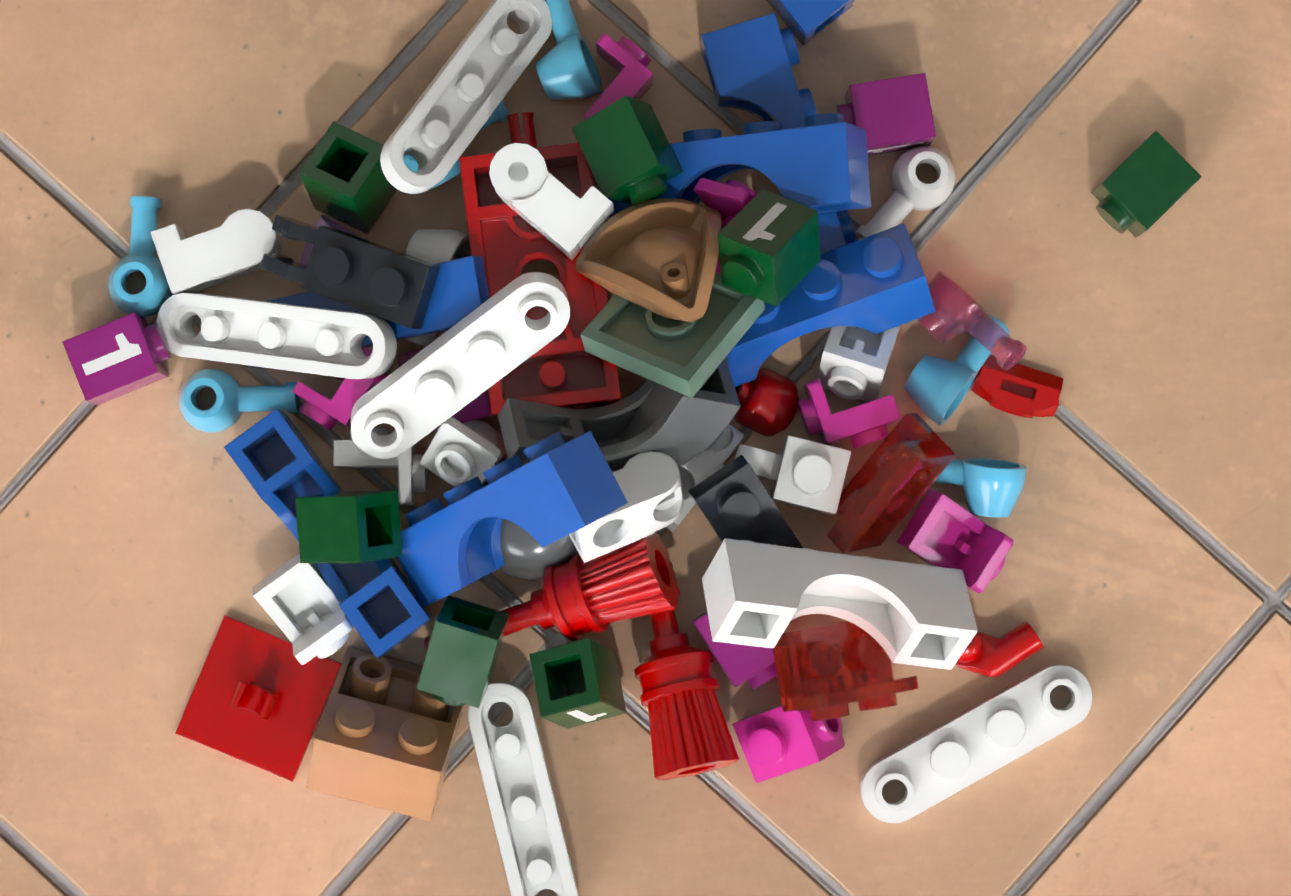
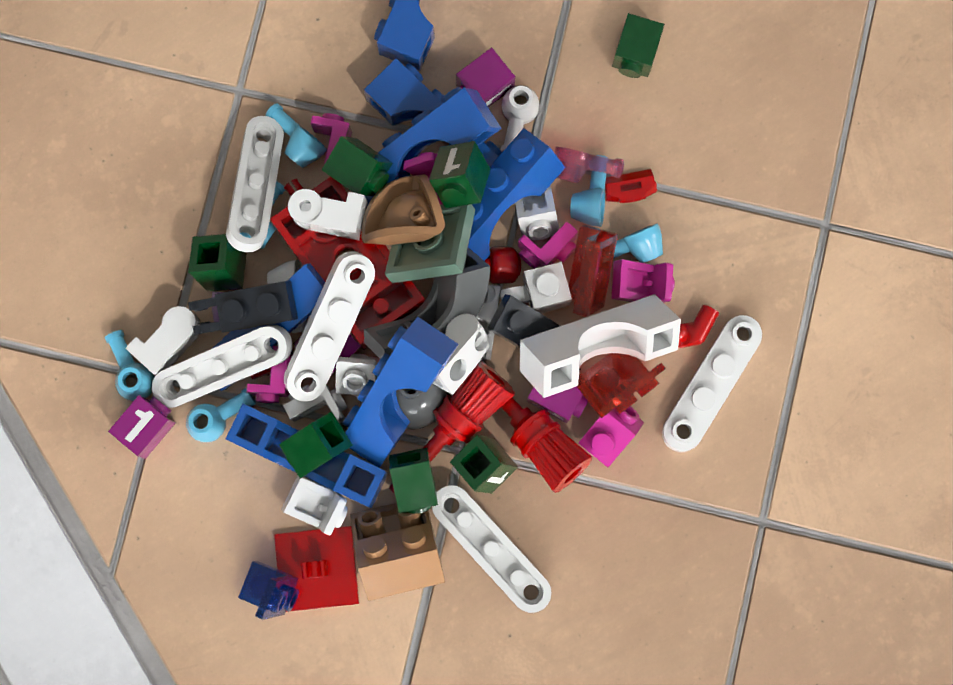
camera: 25 degrees left, 5 degrees down
none -> clear blue bracket [238,561,299,620]

